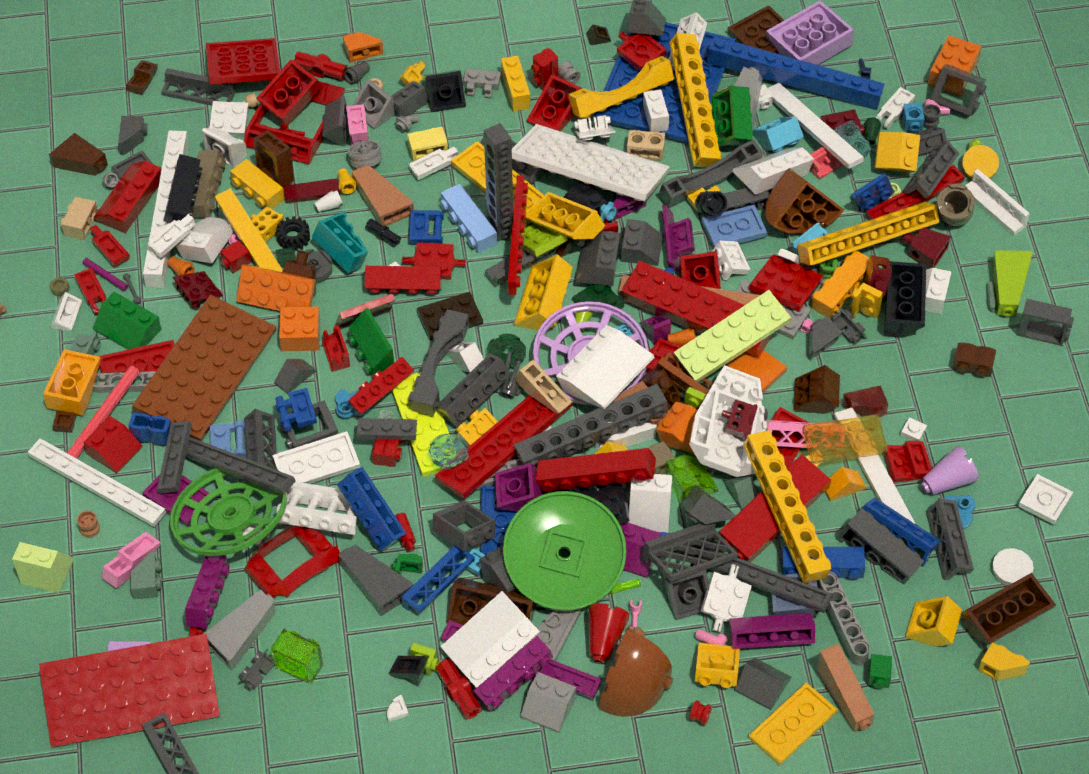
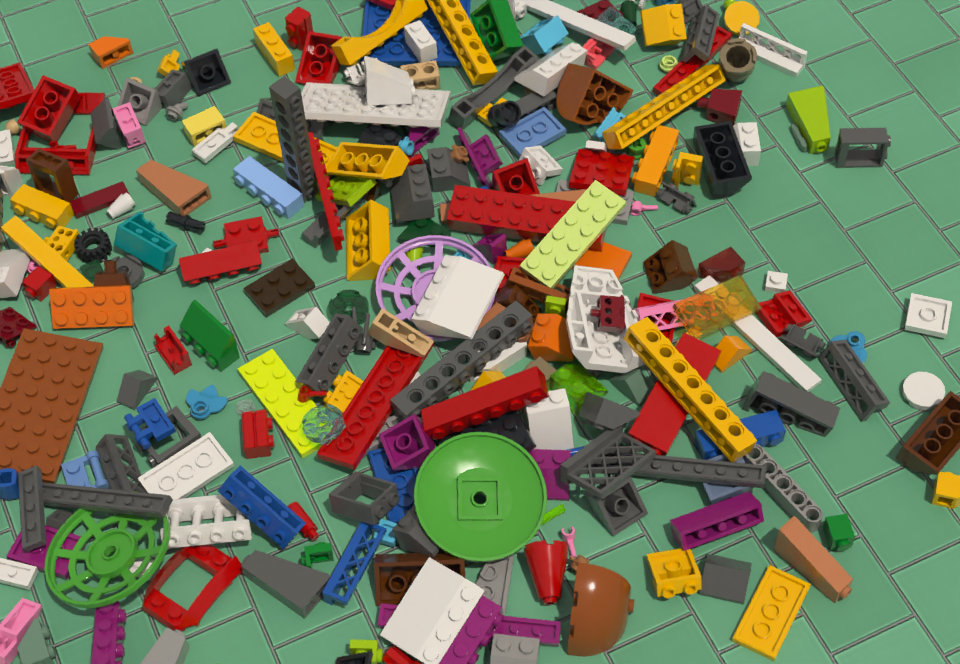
camera: 15 degrees left, 0 degrees up
orange brick [279,306,320,352] -> none
red piece [294,52,348,80] -> none
tile [336,294,395,327] -> none
yellow cone [338,168,356,194] -> none
dark grey cone [344,61,370,83] -> none
light grey wheel [348,140,382,168] -> none
red bracket [348,357,414,415] -> none
dark grey plate [357,418,417,440] -> none
dark grey arch [408,309,469,416] -> none
blue plate [409,210,444,244] -> none
light grey plate [463,68,501,98] -> none
light grey wheel [558,61,581,84] -> none
red wheel [689,700,712,725] -> none
bright pink arm [695,629,727,645] -> none
white plate [700,564,752,633] -> none
dark grey slope [808,316,842,361] -> none
blue bracket [851,173,894,213] -> none
dark red torso [862,255,892,297] -> none
blue fence [863,497,941,566] -> none
yellow slope [906,596,962,647] -> none
lavender cone [921,445,979,495] -> none
reddish brown brick [953,342,996,377] -> none
none -> dark grey plate [46,509,74,529]
none -> red hand [298,386,327,403]
none -> white slope [364,56,415,105]
none -> medium nougat plate [450,144,469,163]
none -> dark grey hinge [781,324,826,357]

